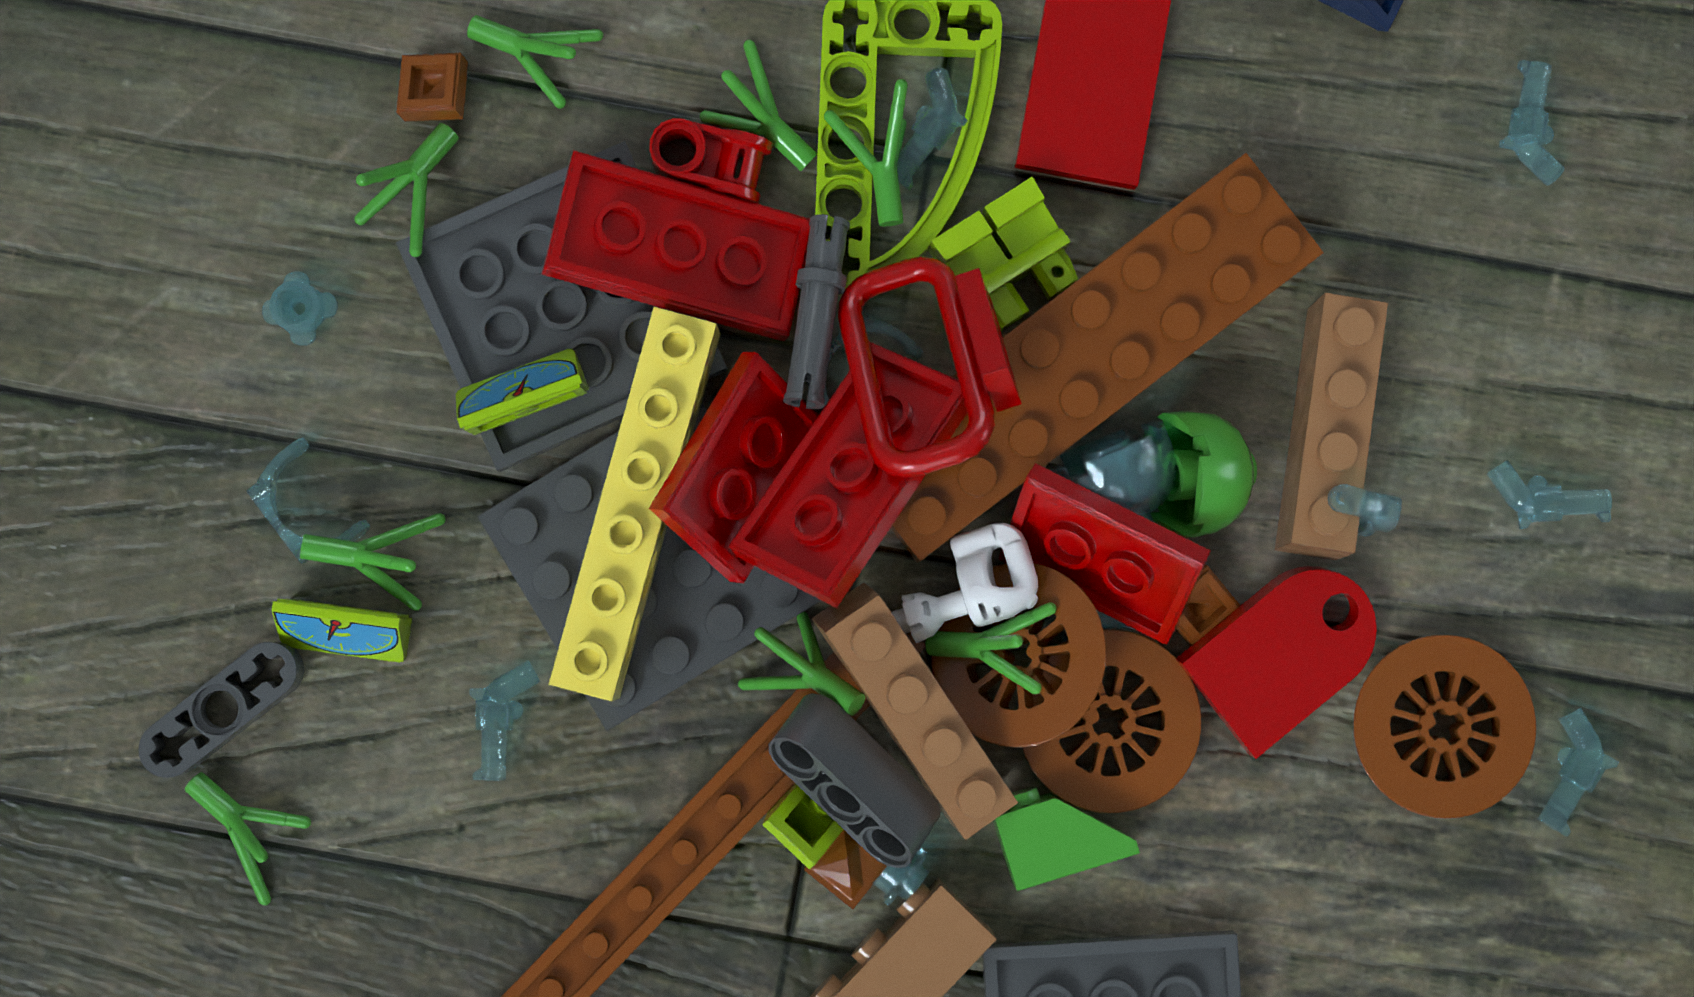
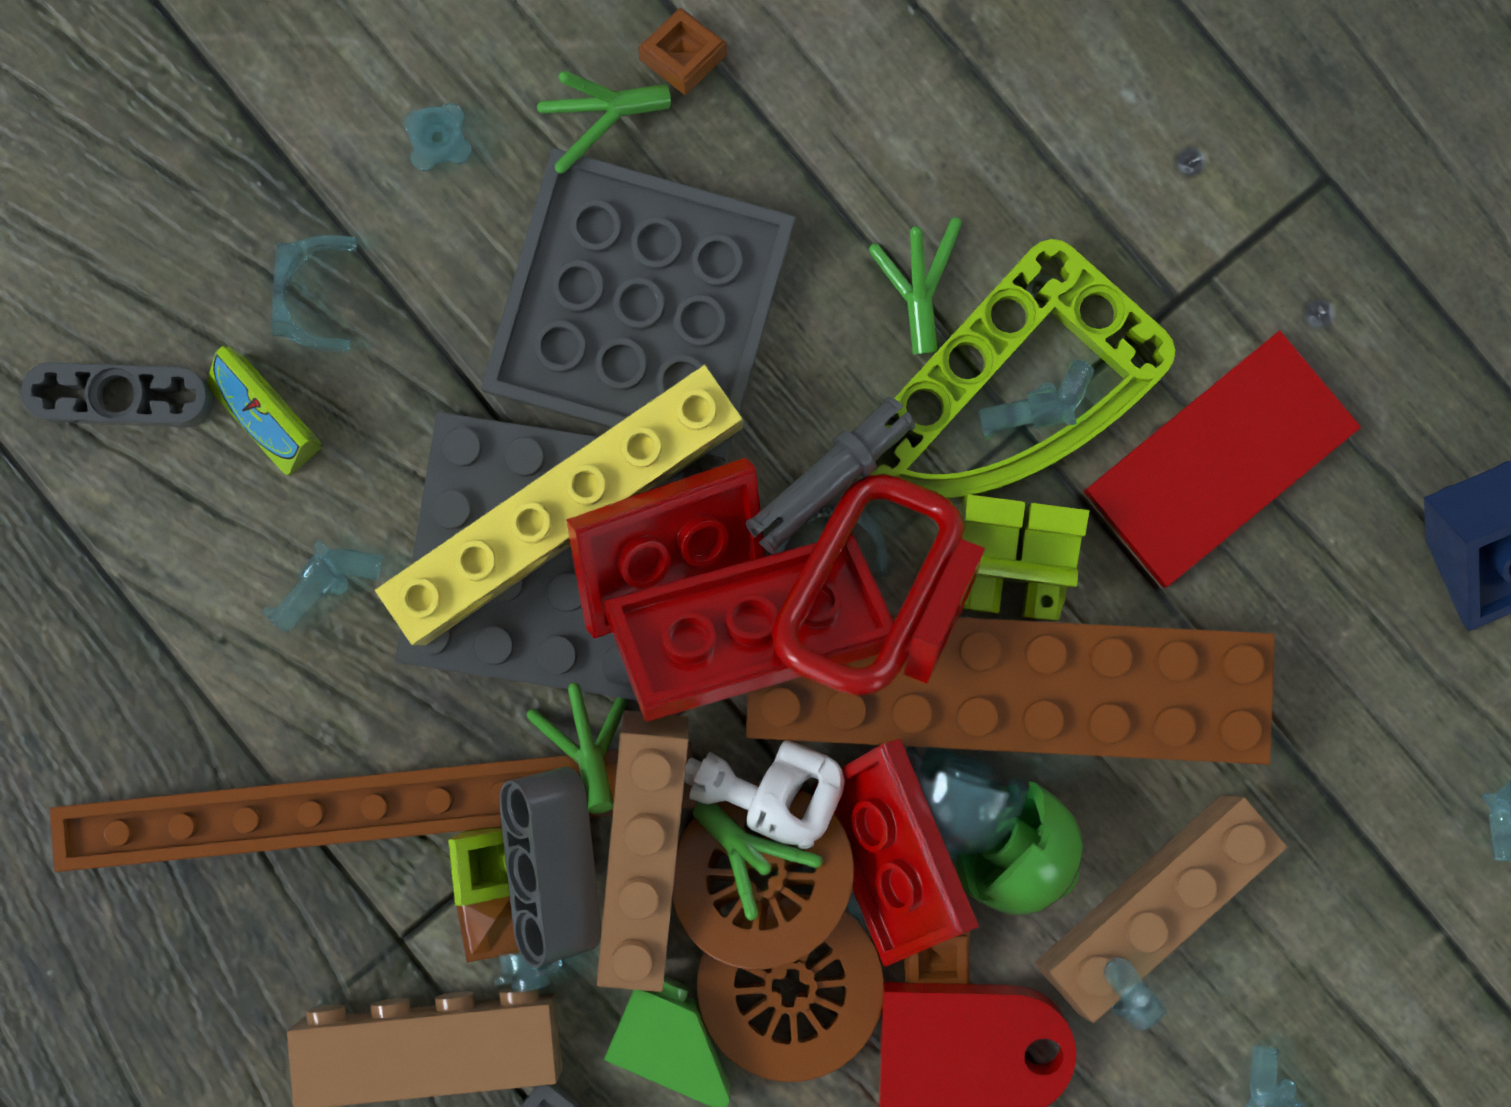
camera: 45 degrees right, 0 degrees up
bright green plant [185,772,311,906] -> none
bright green plant [300,513,446,611] -> none
lime slope [455,349,589,435] -> none
bright green plant [467,15,603,109] -> none
red tile [541,150,810,342] -> none
red piece [649,118,773,204] -> none
bright green plant [824,79,908,227] -> none

